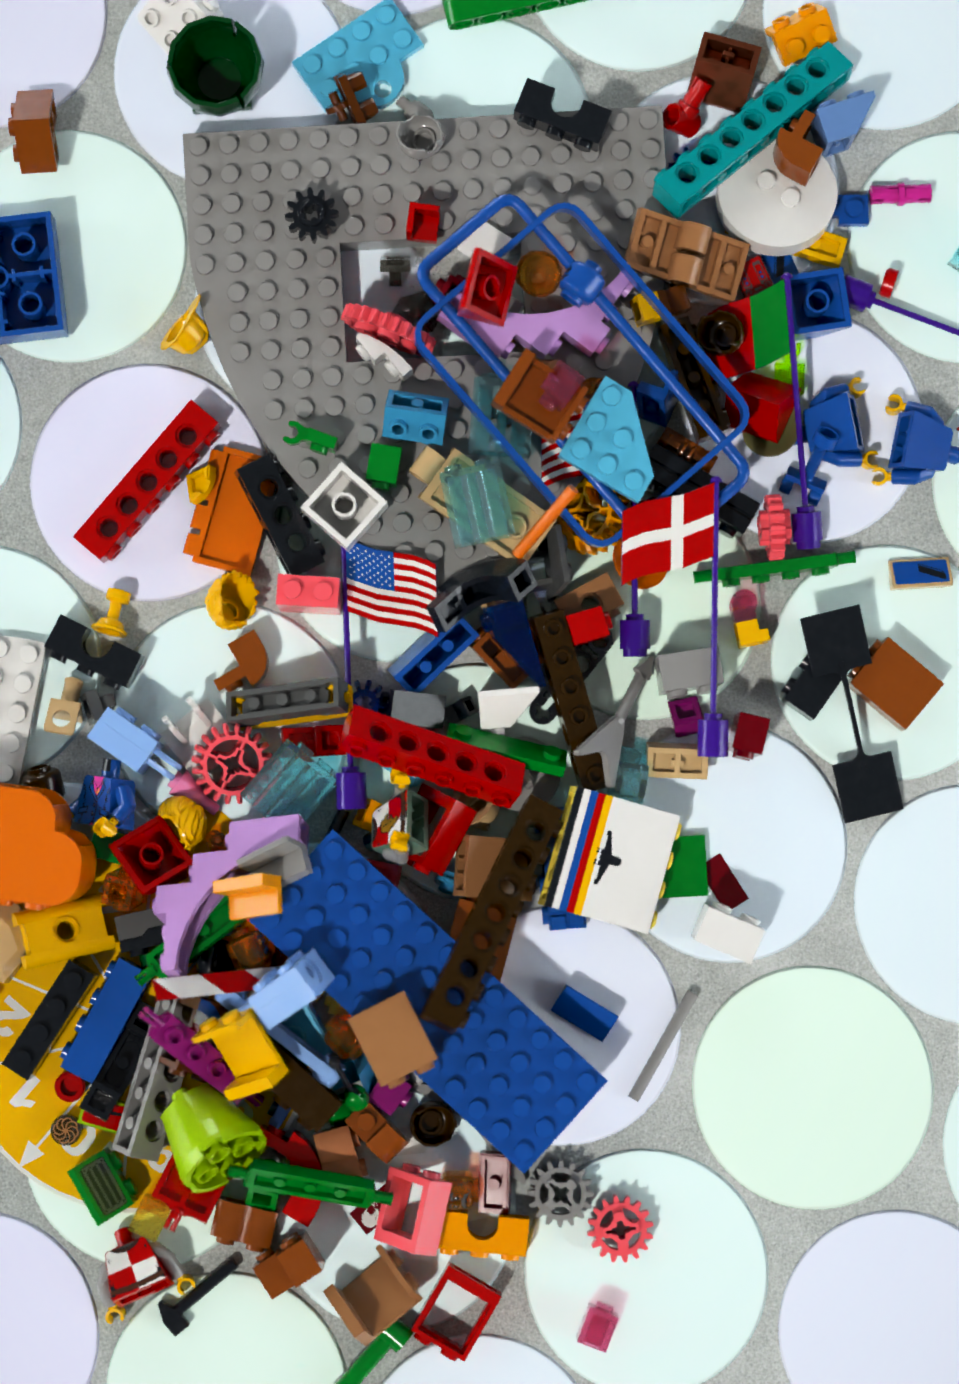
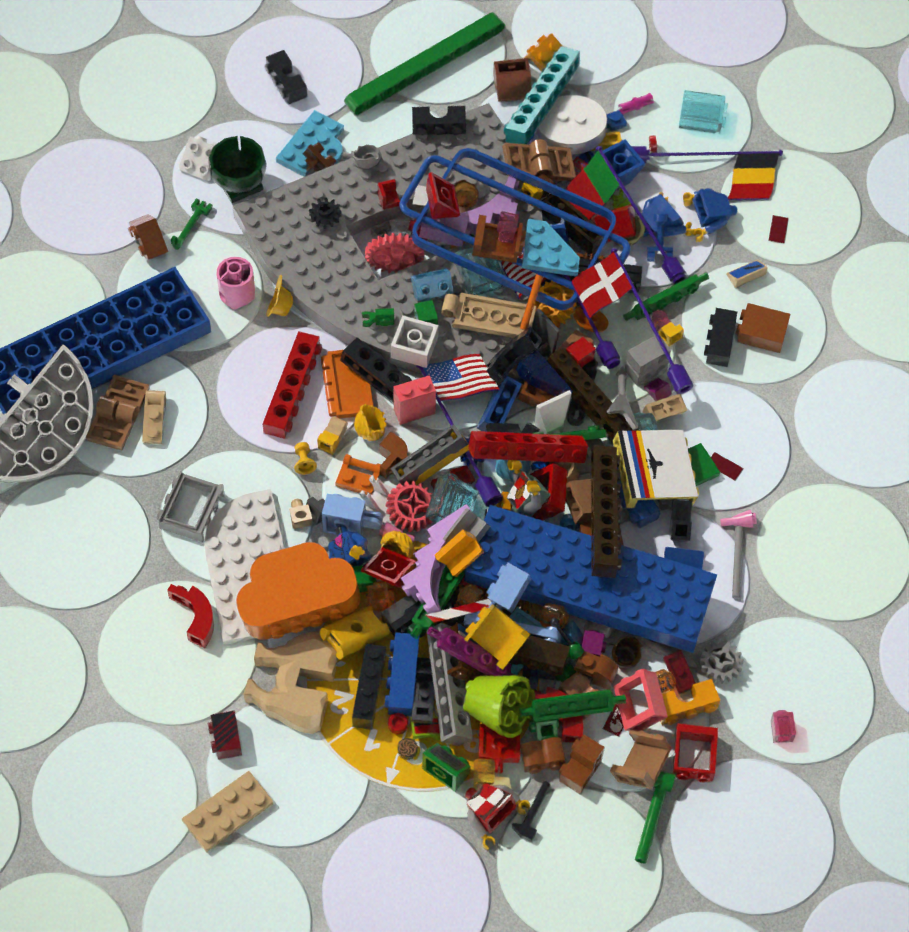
camera: 20 degrees left, 25 degrees down
black arch [44,614,145,691] -> none
yellow tile [186,465,216,505] -> none
medium nougat brick [347,990,438,1089] -> none
white slope [355,333,413,382] -> none
clear light blue brick [439,458,515,549] -> none
blue head [559,259,605,308] -> none
coral gear [587,1194,654,1263] -> none
red pin [663,76,712,138] -> none
white brick [691,900,766,965] -> none
dark brown hair [695,310,745,356] -> none
dark red brick [728,712,770,761] -> none
coral gear [757,494,792,560] -> none
dark orange brick [773,109,824,186] -> none
black hinge [800,604,904,823] -> none
medium blue slope [810,90,876,158] -> none
none -> green hinge [171,198,213,250]
none -> bright pink cylinder [216,257,255,310]
none -> leg [317,416,348,455]
none -> orange plate [335,454,381,495]
none -> black brick [669,499,692,541]
none -> bright pink cone [720,509,757,528]

